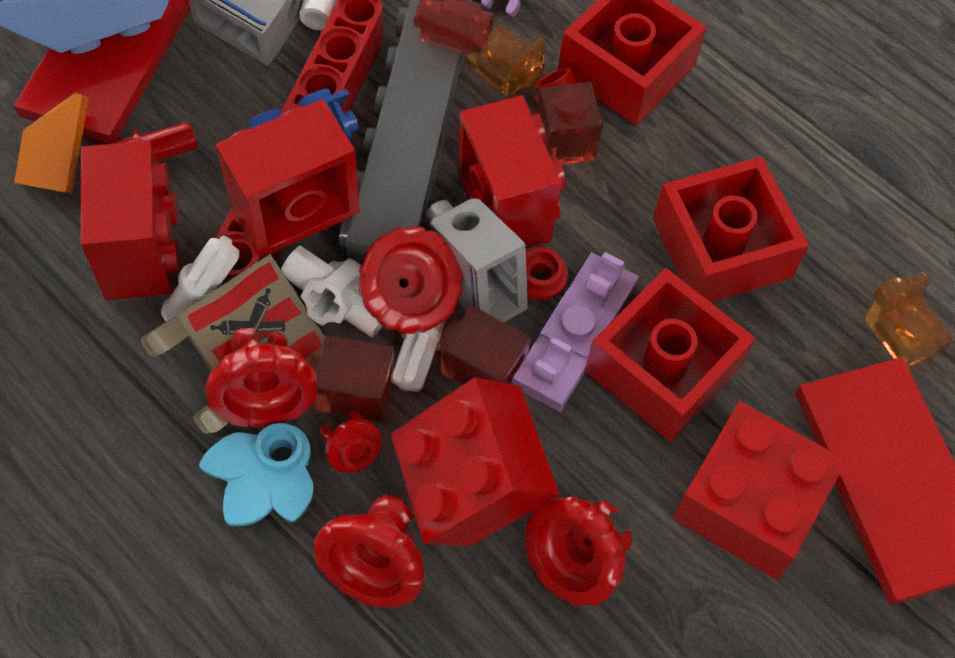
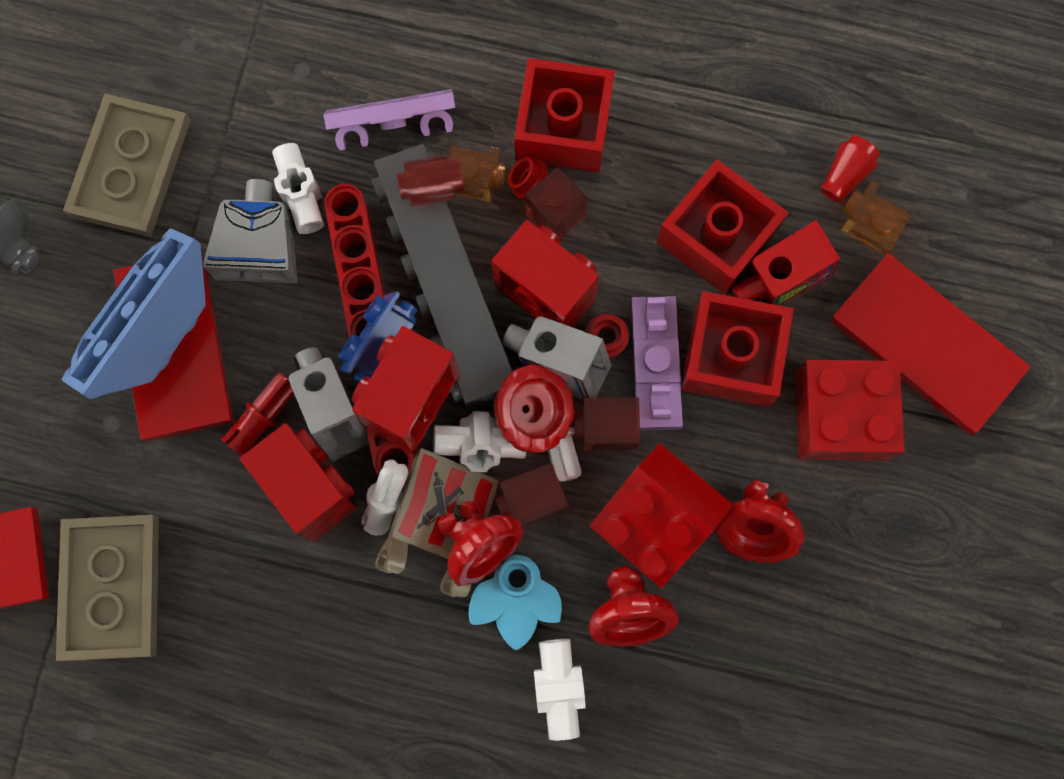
camera: 25 degrees left, 15 degrees up
orange tile [14,93,89,194] -> none
red plate [320,410,383,473] -> none
none -> light grey torso [288,347,369,462]
none -> white axle [534,639,586,741]
none -> red torso [731,220,840,306]
none -> red cone [820,135,880,203]

